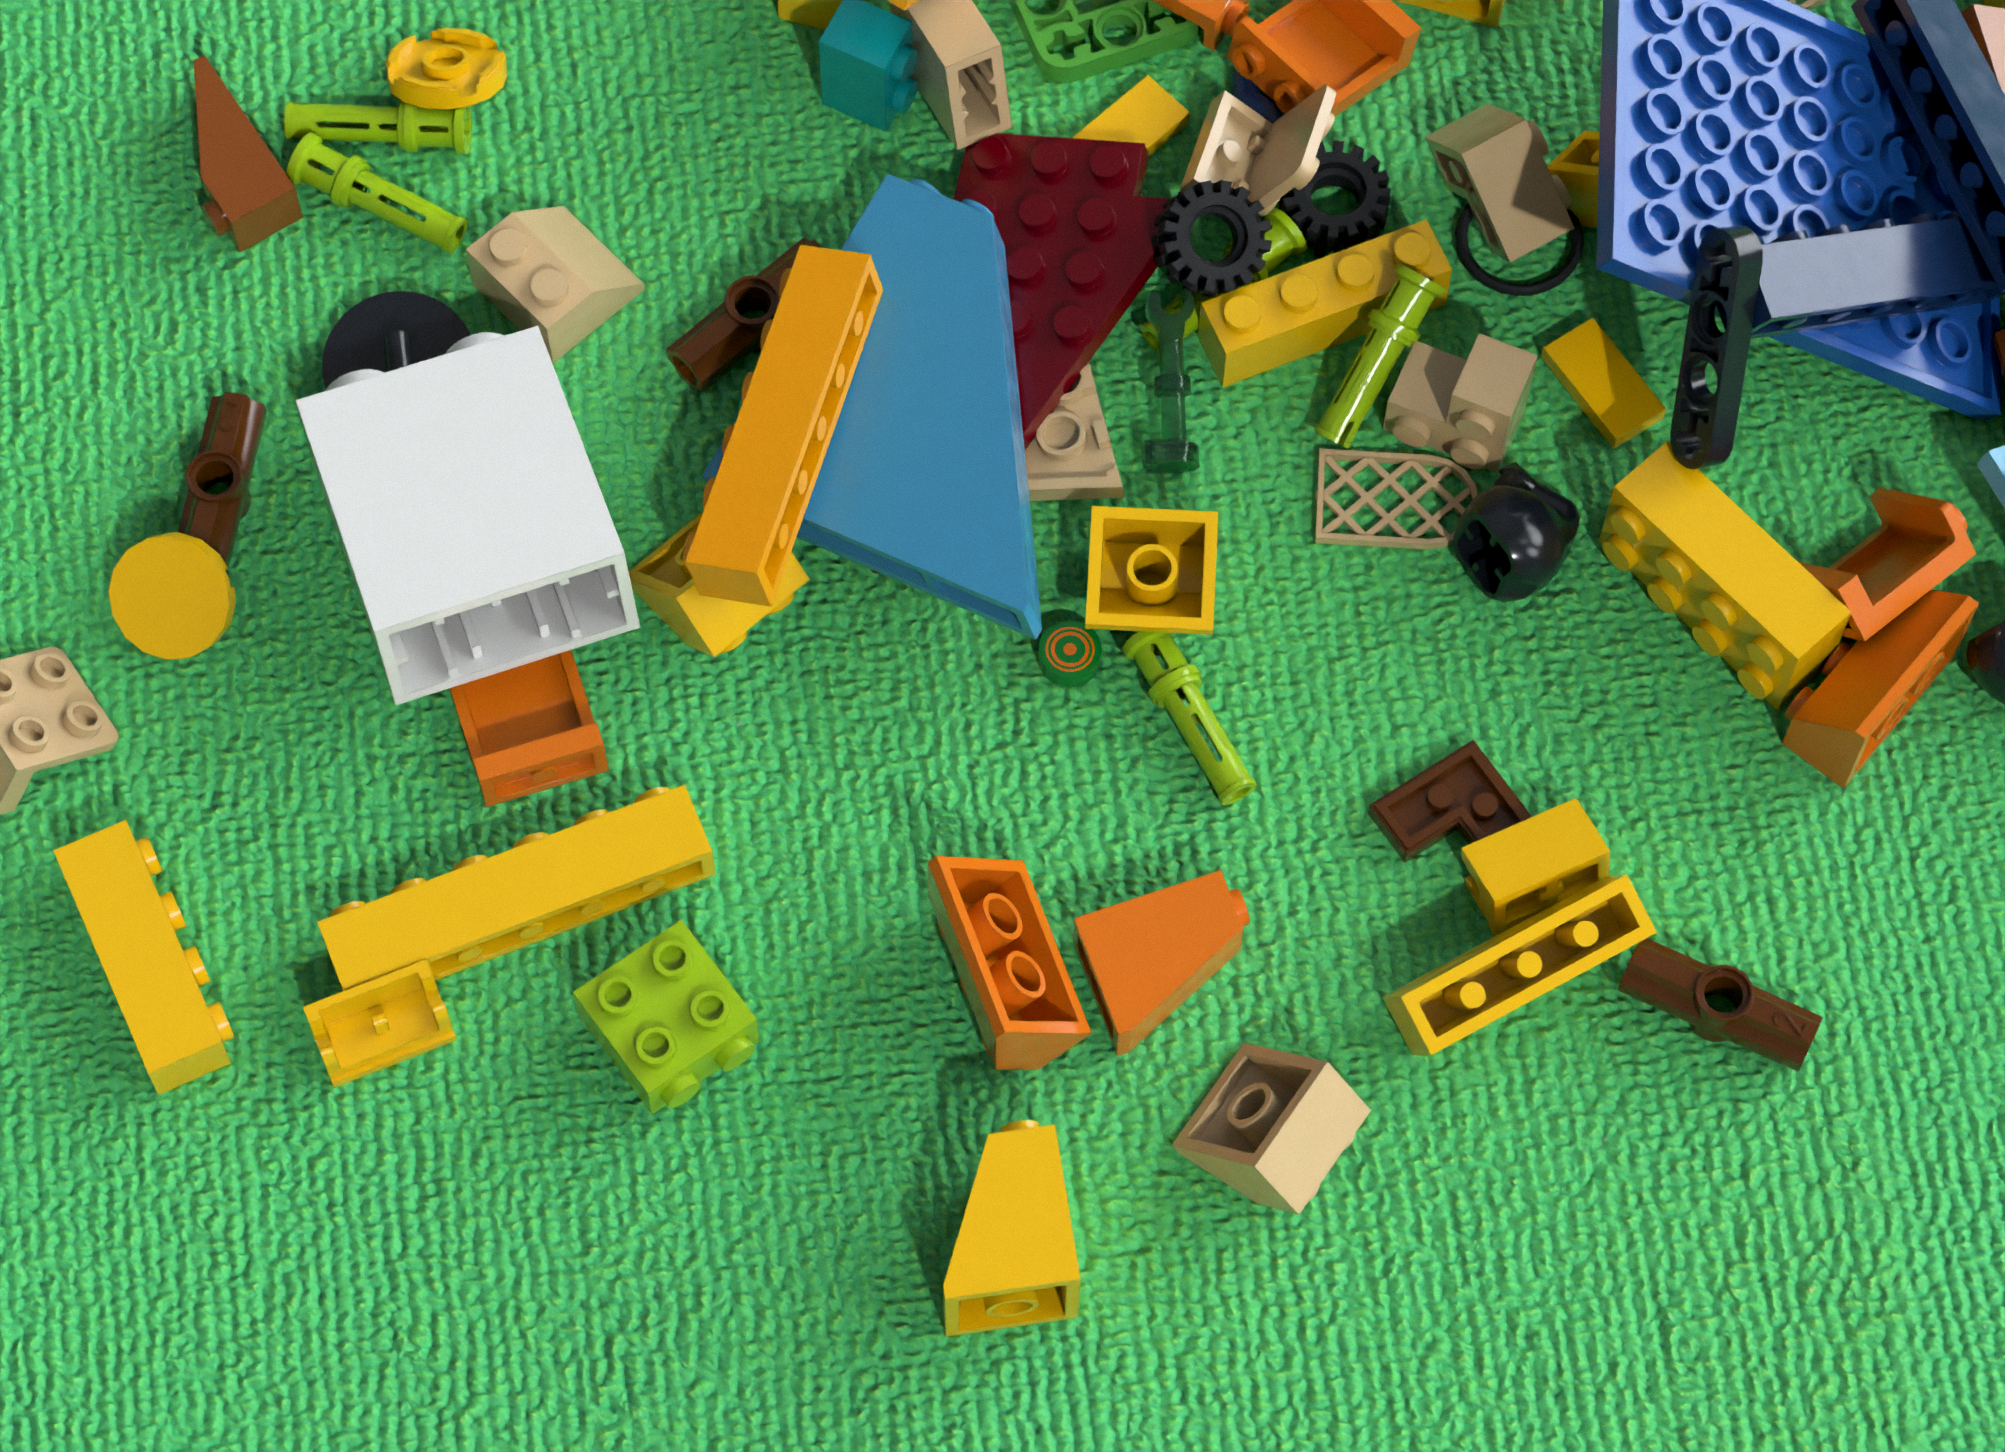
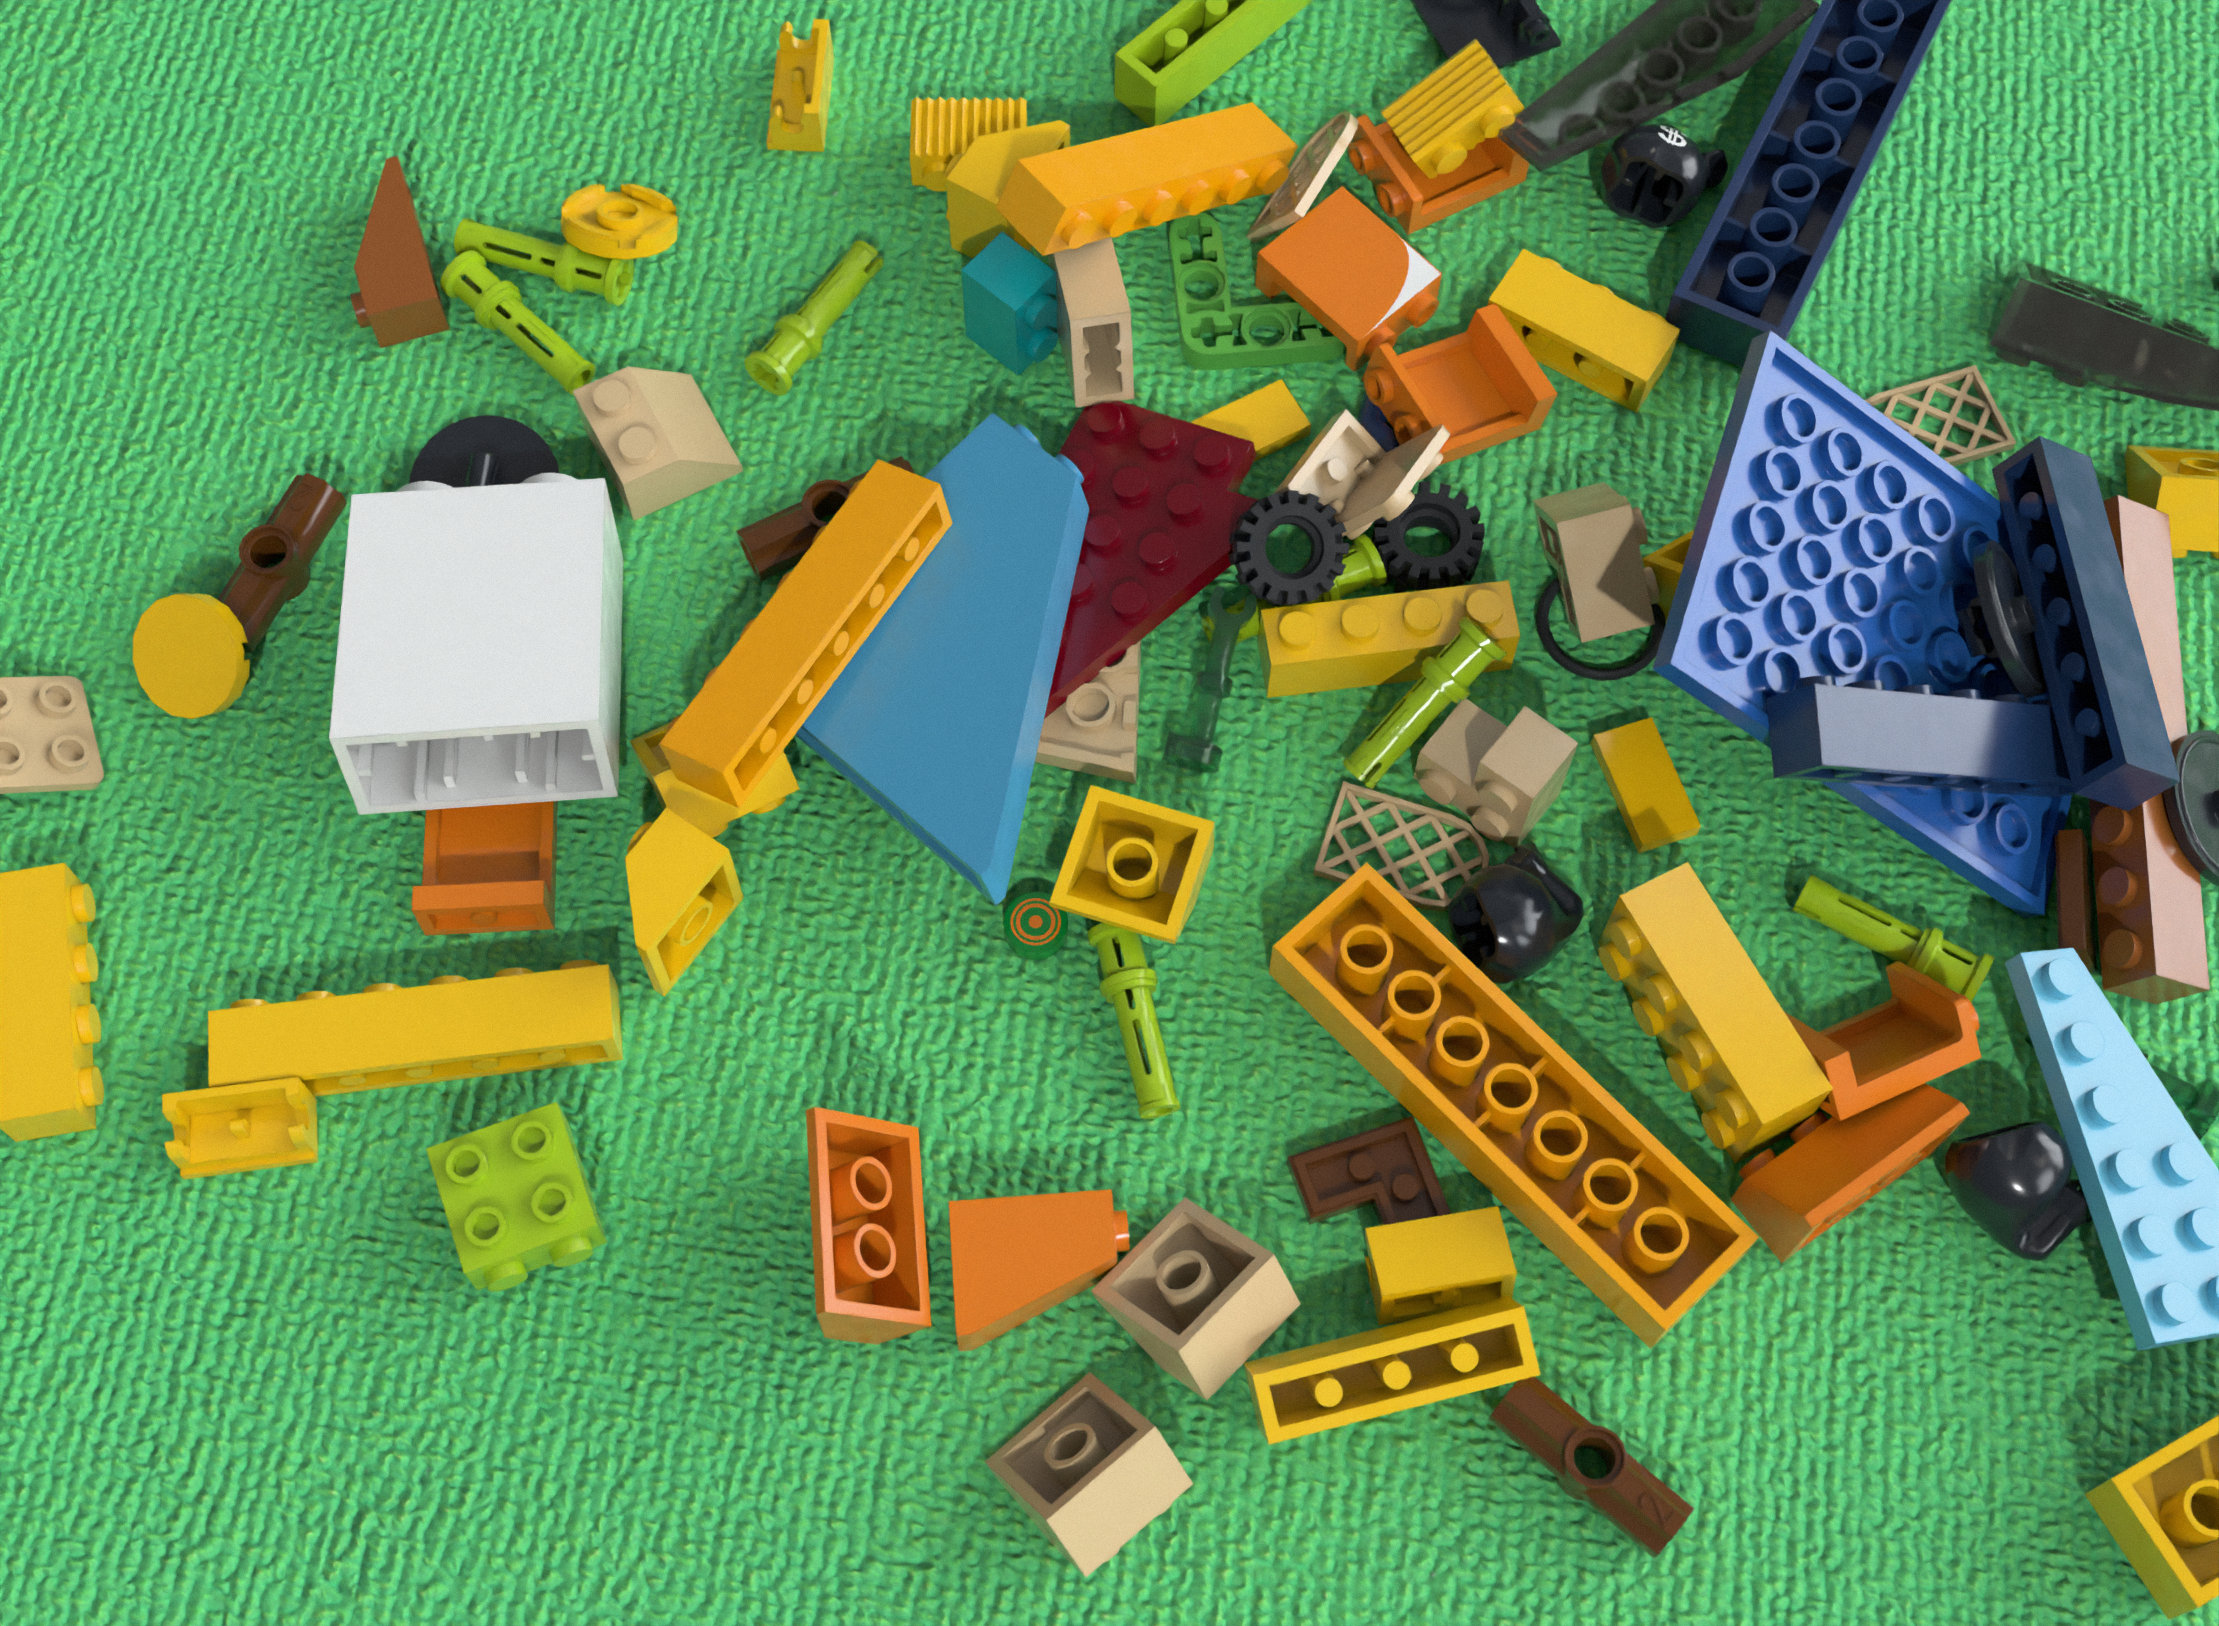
camera: 15 degrees right, 0 degrees up
yellow slope [943,1120,1081,1337] -> none
black beam [1670,225,1763,470] -> none
none -> yellow slope [625,807,744,997]
none -> lime pin [744,240,884,396]
none -> tan slope [1091,1198,1301,1400]
none -> light orange brick [1269,862,1759,1349]
none -> lime pin [1792,874,1995,1002]
none -> black shield [1956,540,2047,698]

